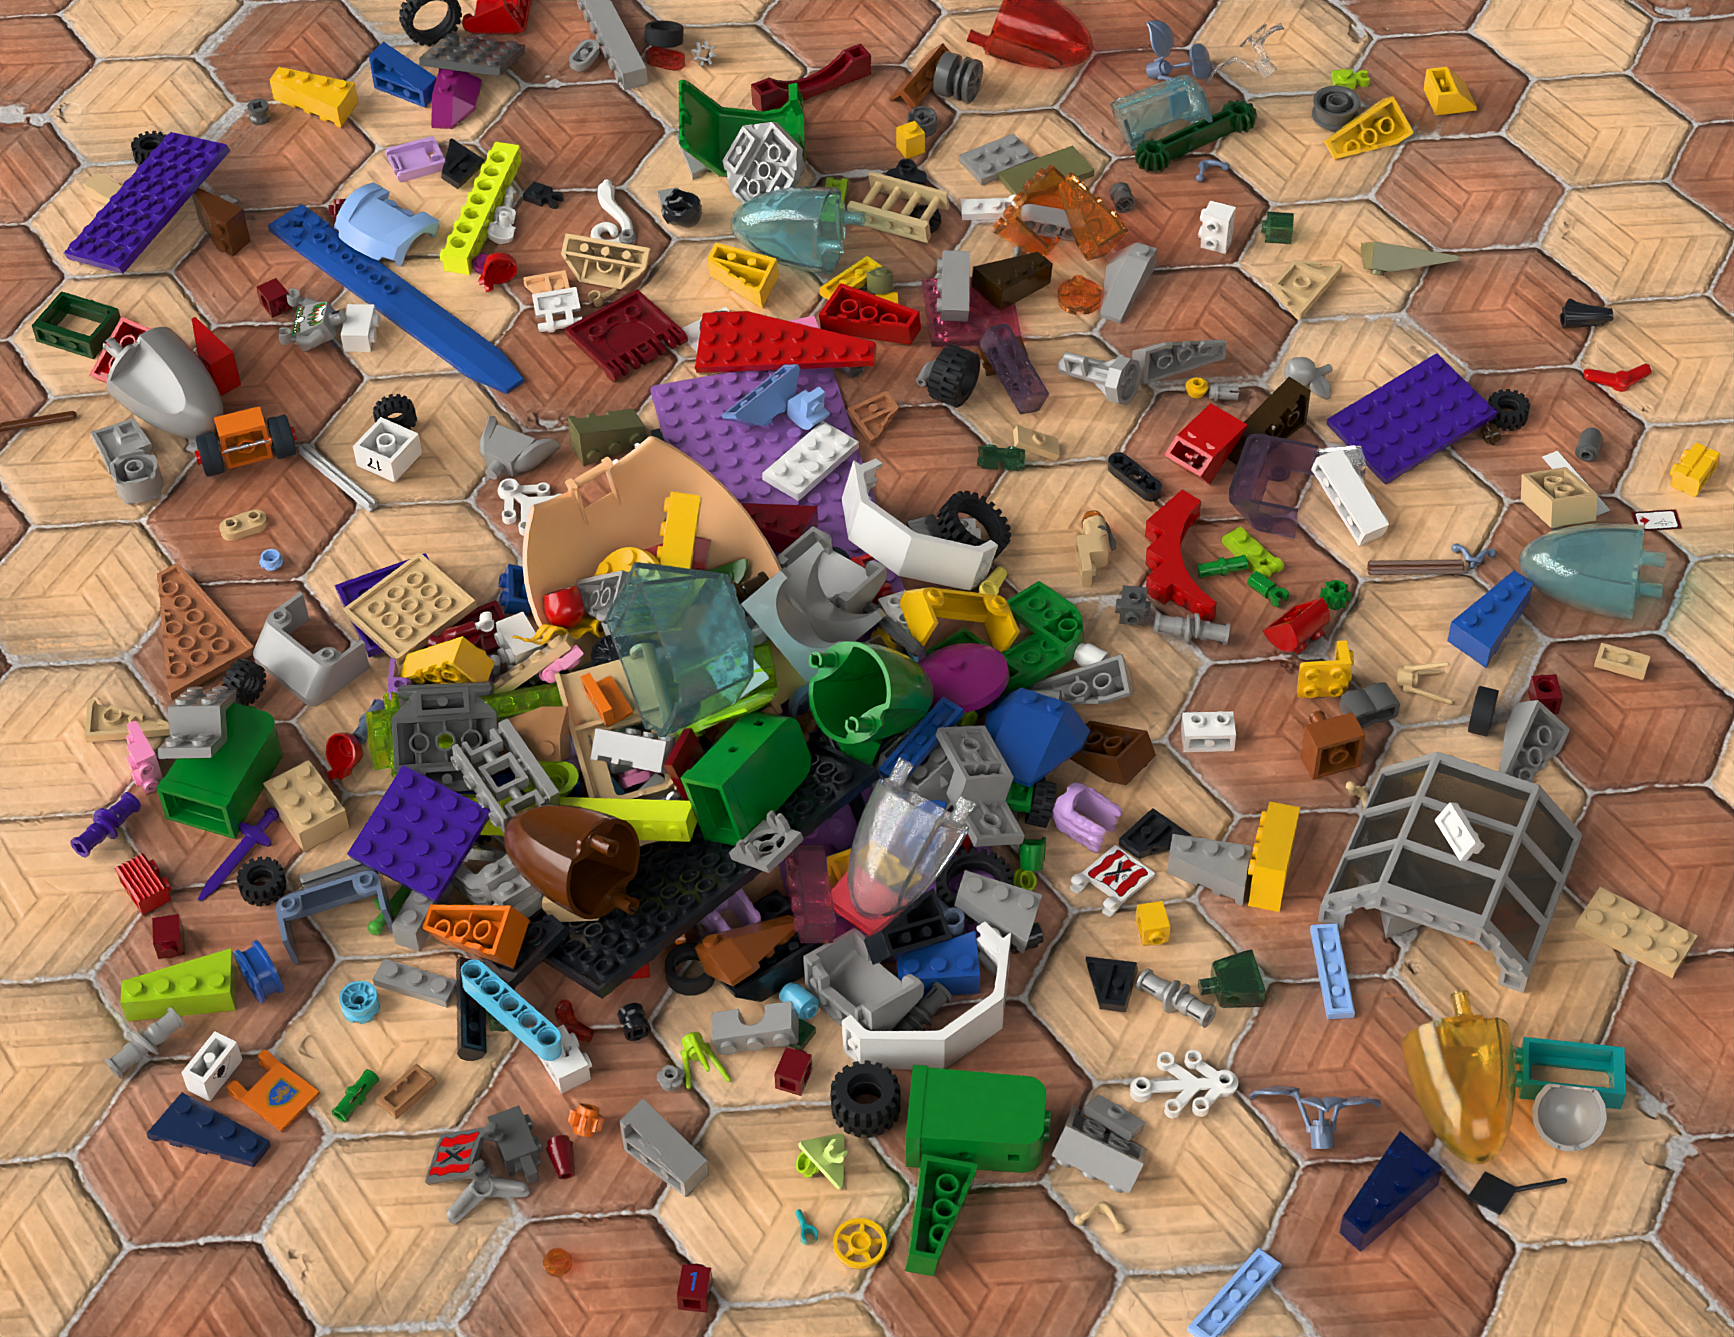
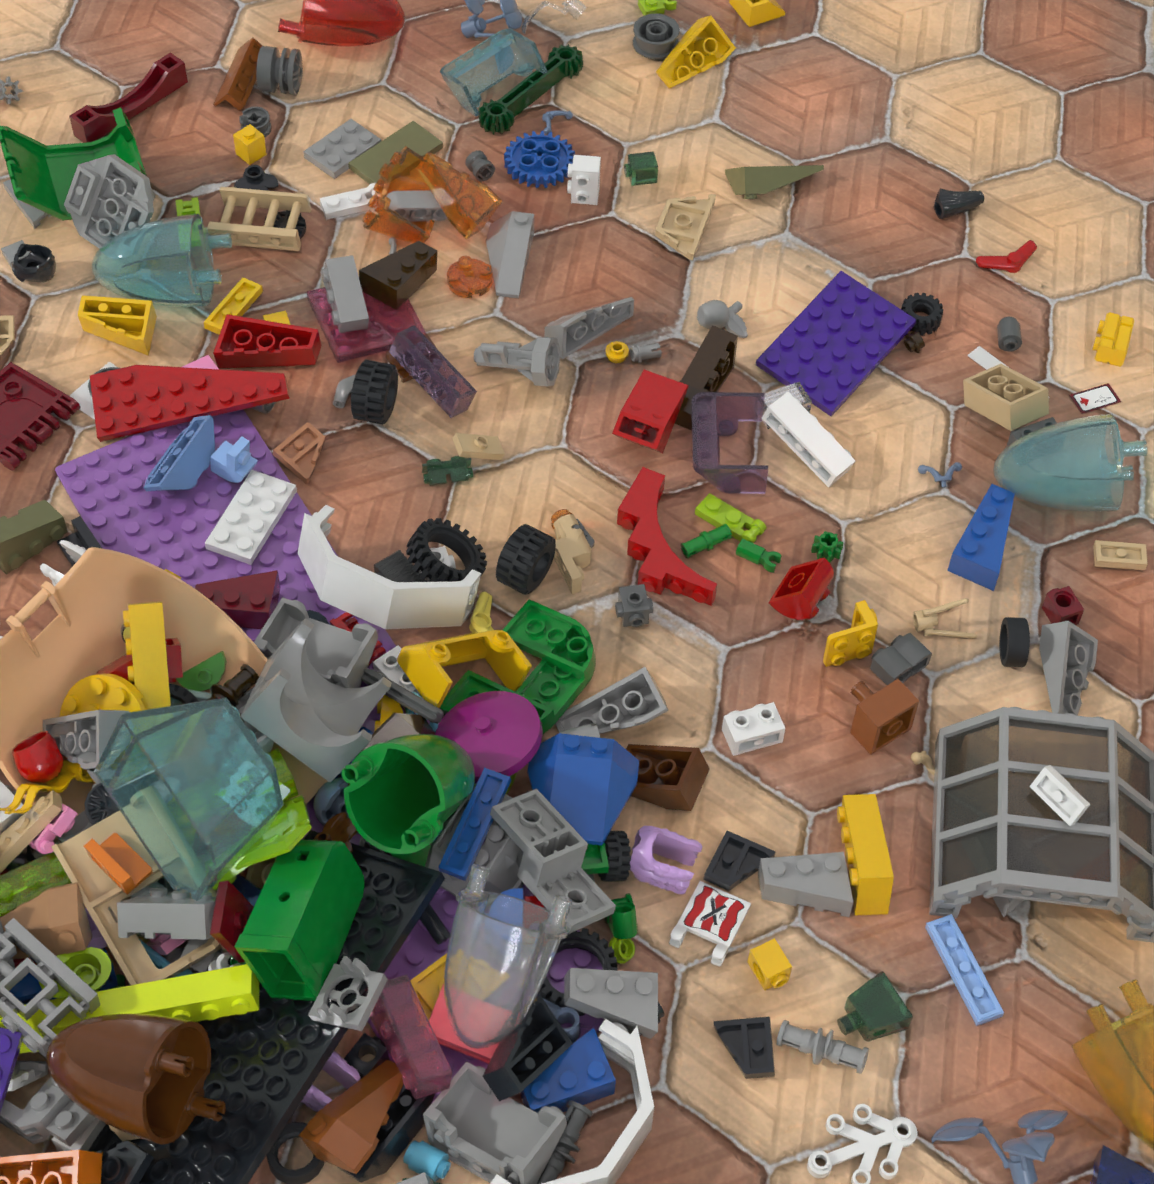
camera: 20 degrees left, 5 degrees up
olive plate [867,267,893,294] -> none
white brick [1073,642,1110,667] -> none
black beam [1108,452,1162,502] -> none
light grey piece [1153,611,1230,645] -> none
reddish brown axle [1367,559,1464,575] -> none
none -> black tyre [496,524,556,595]
none -> blue gear [504,131,575,188]

